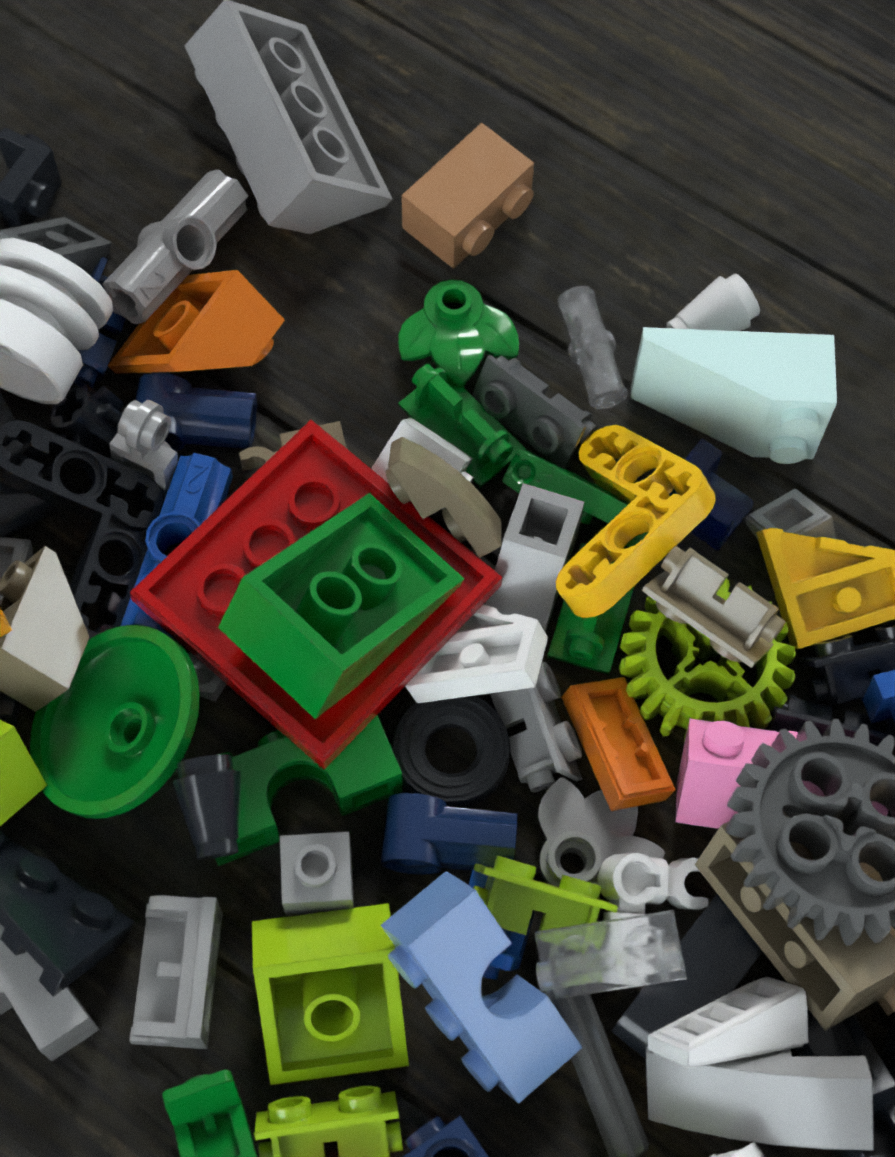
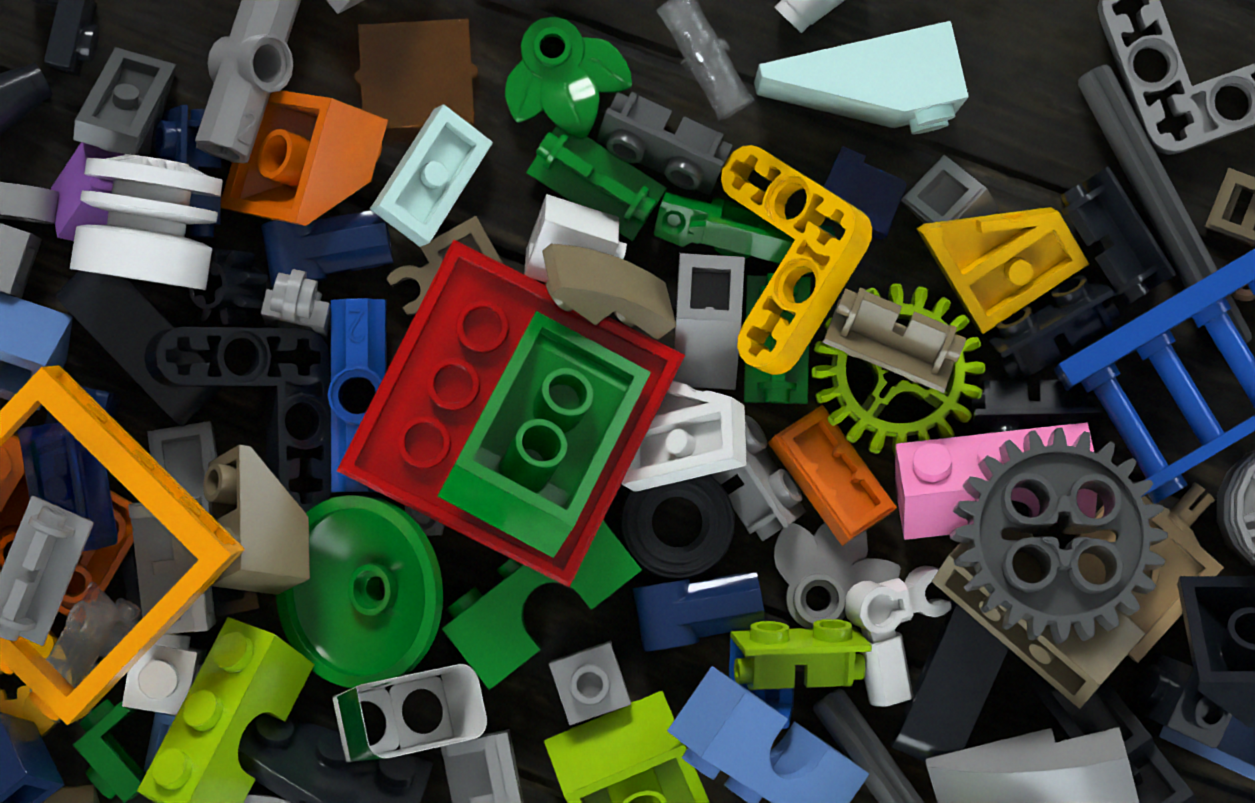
camera: 15 degrees left, 20 degrees up
black cone [172,754,241,860] -> none
clear hinge [535,910,687,1000] -> none
white slope [648,977,808,1068] -> none
none -> white piece [333,664,487,762]
none -> clear orange piece [355,19,478,129]
none -> light aqua plate [370,104,493,247]

